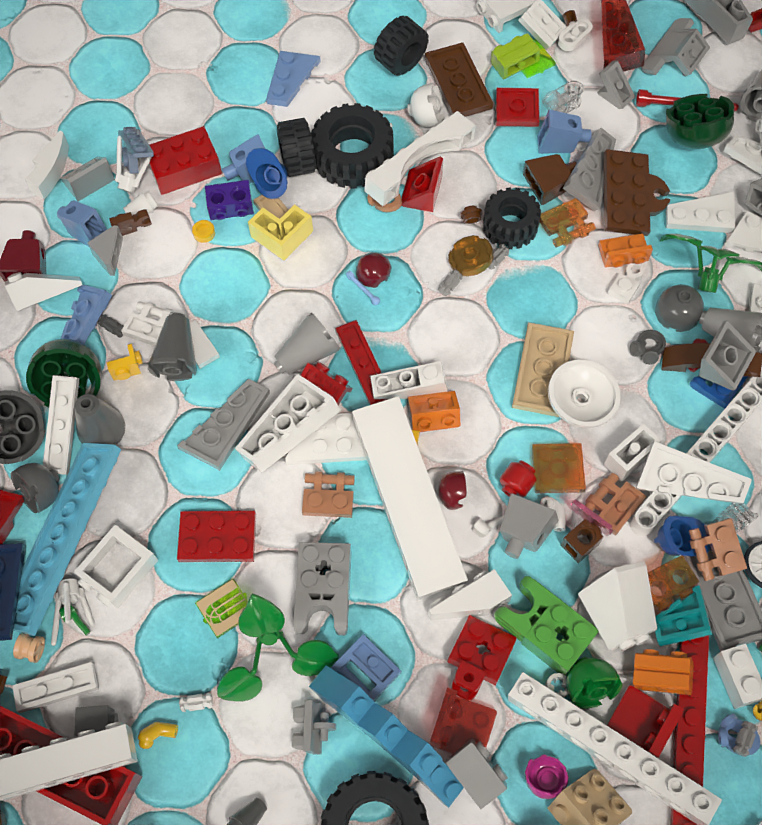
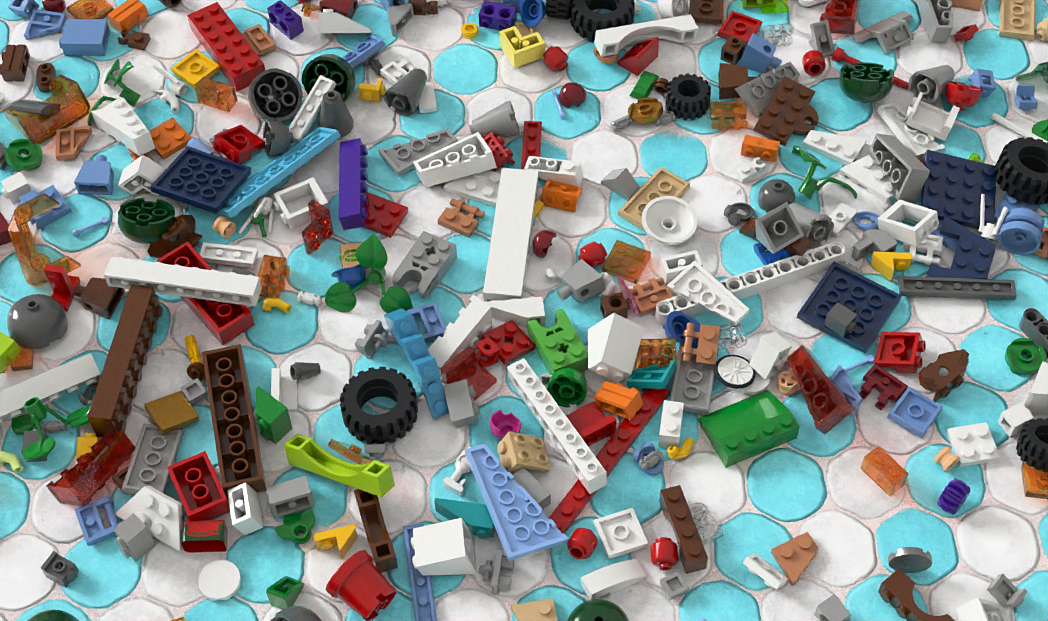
camera: 25 degrees right, 10 degrees down
none -> clear orange brick [257,255,290,298]
none -> clear red bracket [302,199,334,255]
none -> blue piece [331,264,366,290]
none -> dark purple brick [338,138,368,231]
none -> white wedge [428,294,492,378]
none -> red head [543,46,569,72]
none -> light grey slope [601,168,640,201]
none -> green tile [629,71,659,99]
none -> reddish brown brick [720,35,747,65]
none -> red head [802,50,826,76]

